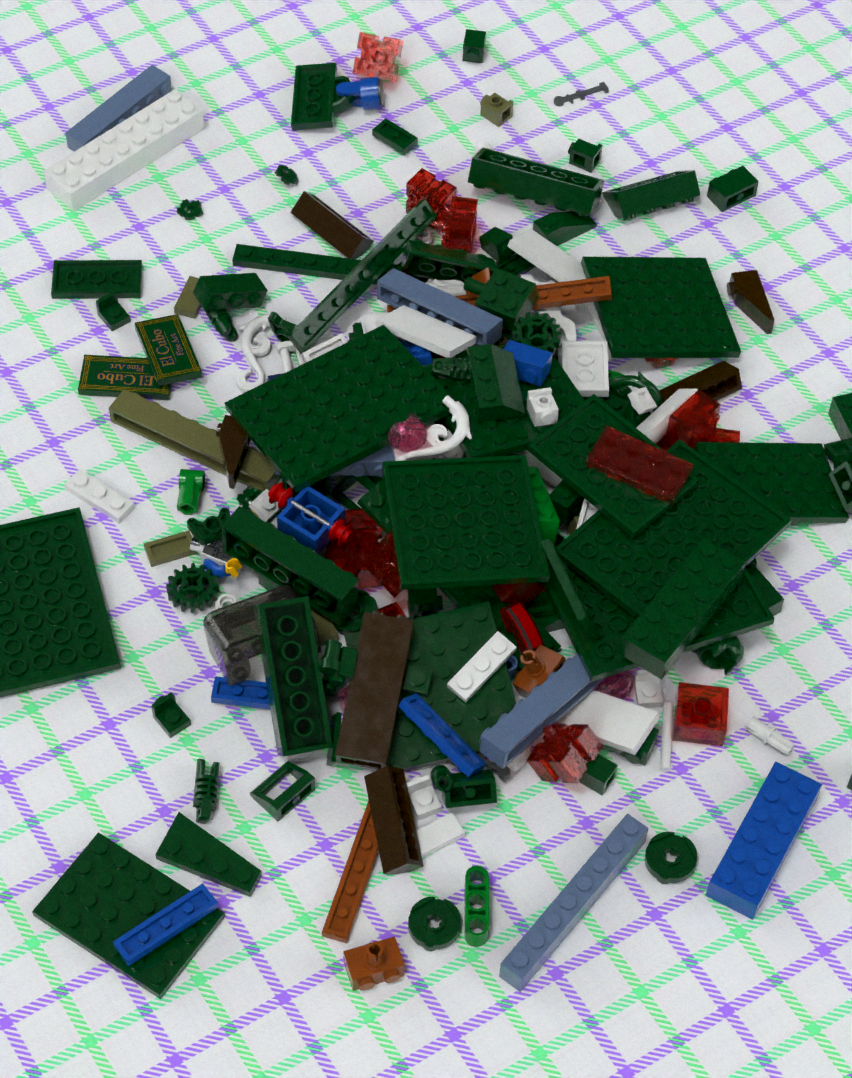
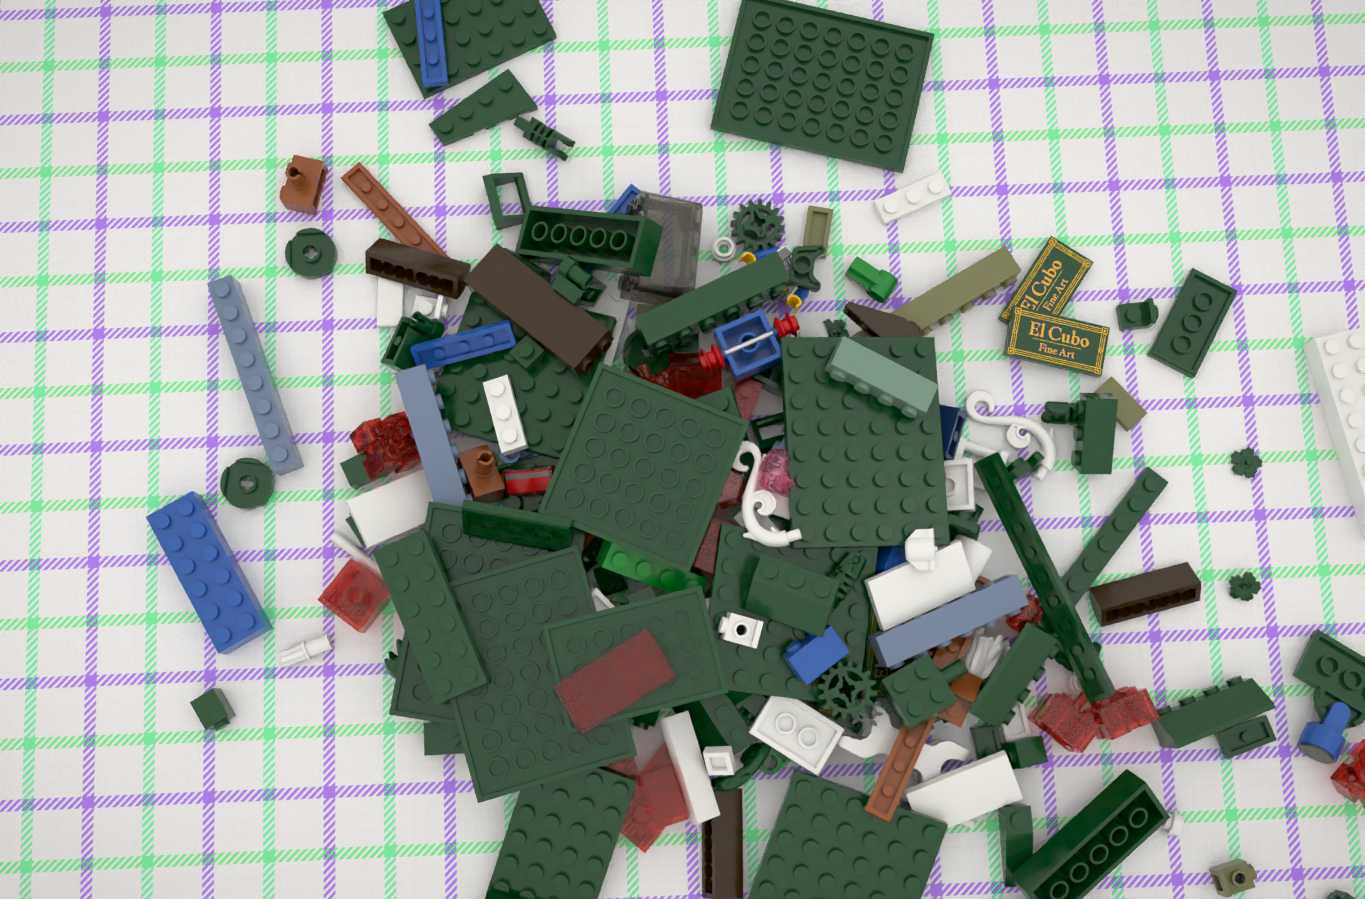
camera: 120 degrees right, 25 degrees up
dark green bracket [151,692,191,738] -> none
green beam [464,865,489,947] -> none
none -> sand green brick [825,336,939,418]
none -> white piece [905,528,938,570]
none -> dark green slope [1149,675,1276,749]

